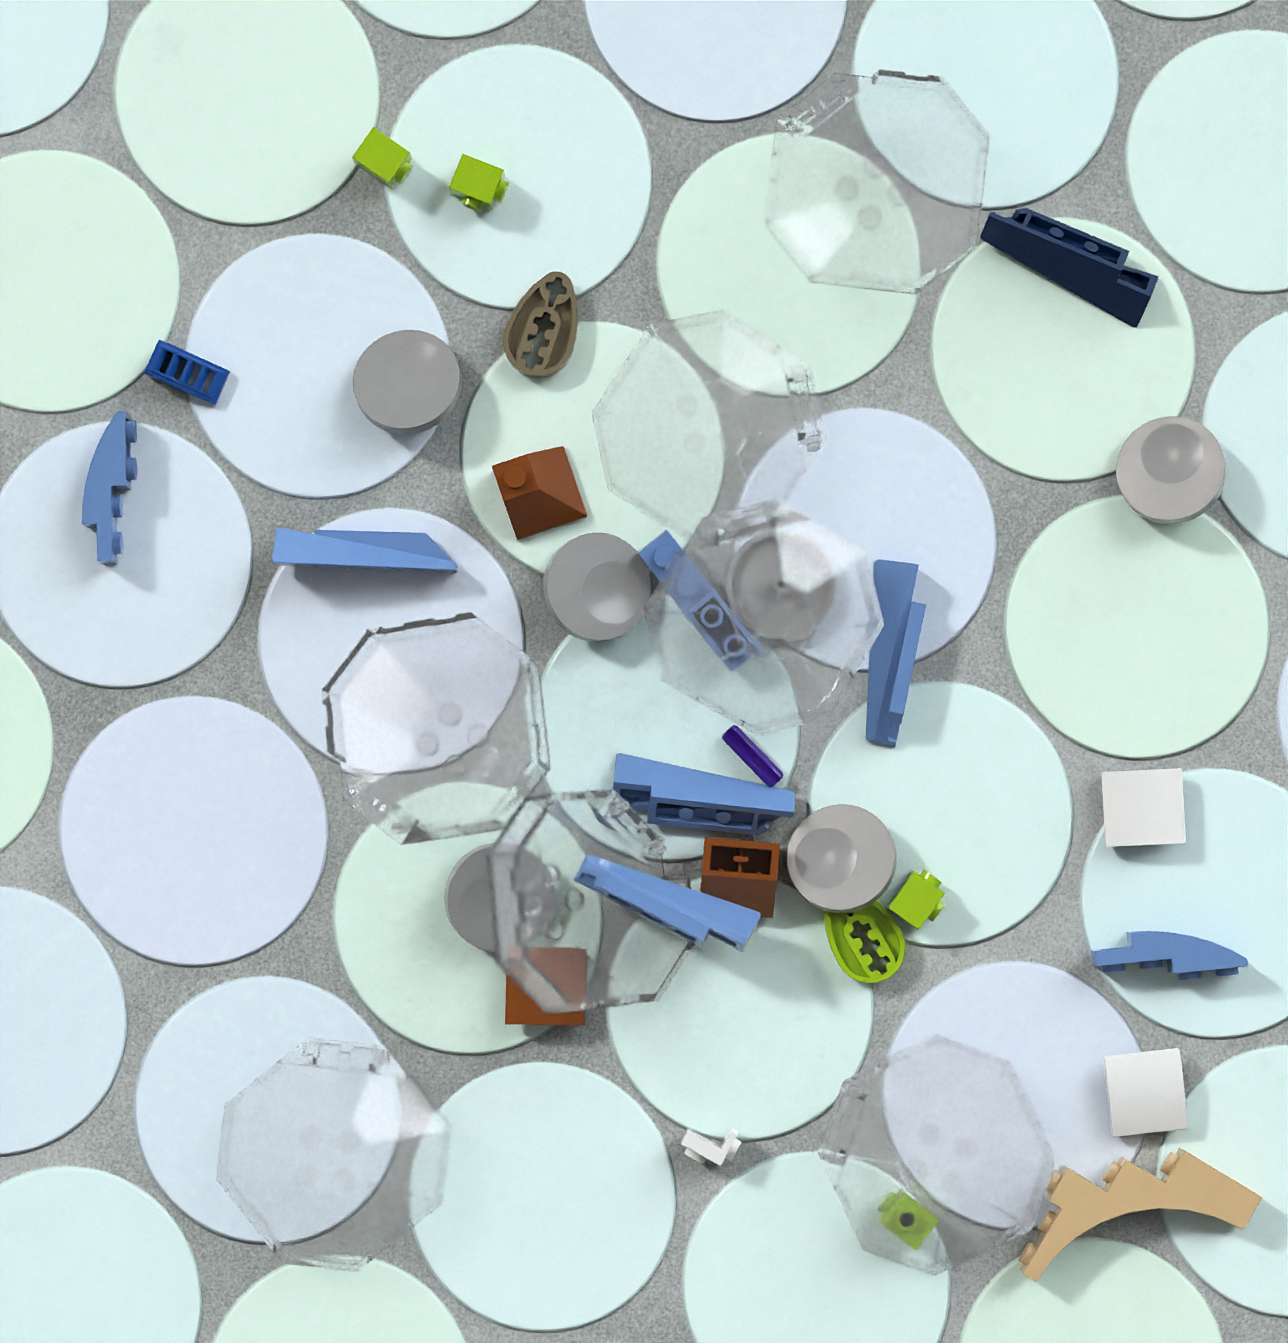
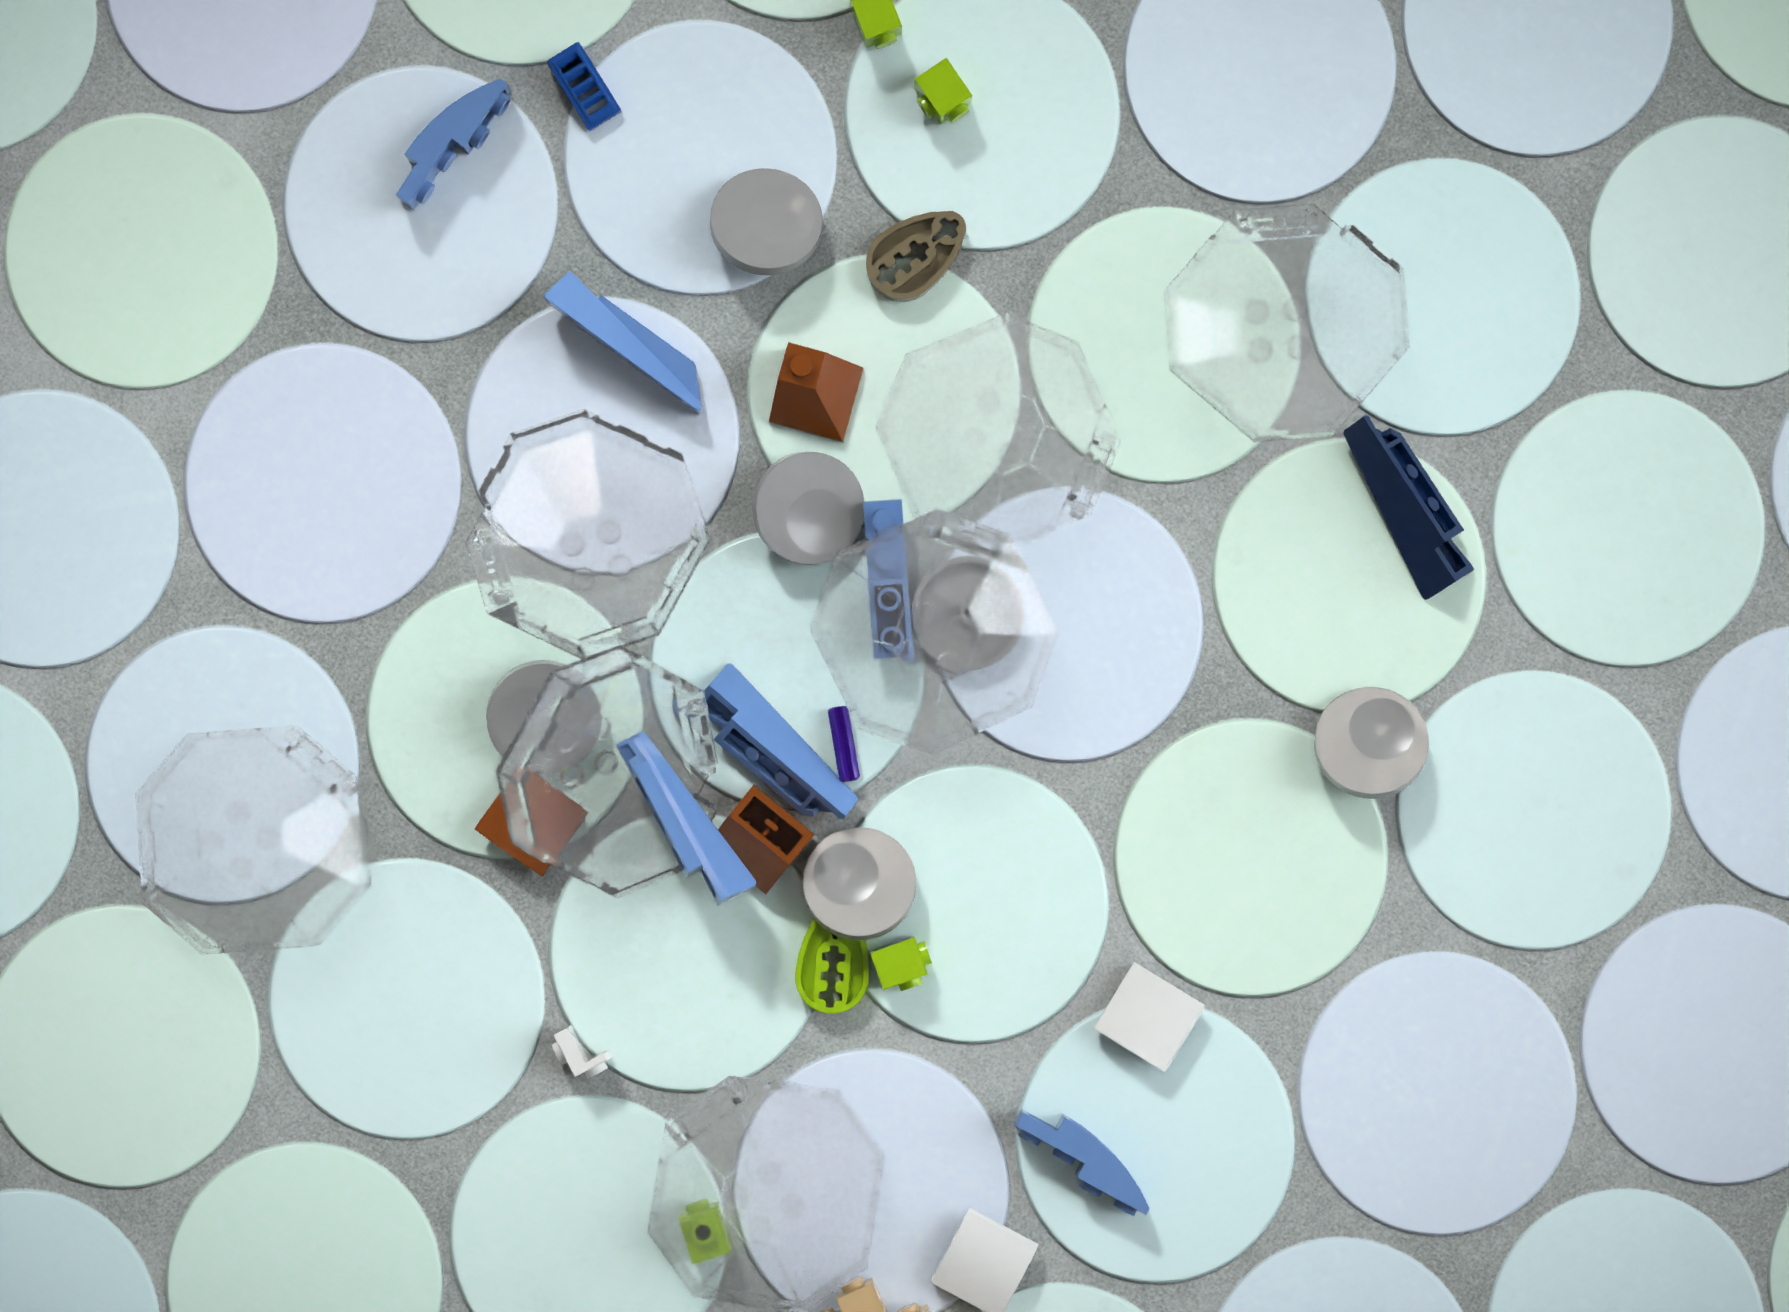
camera: 25 degrees right, 0 degrees up
medium blue wedge [865,559,926,747] -> none

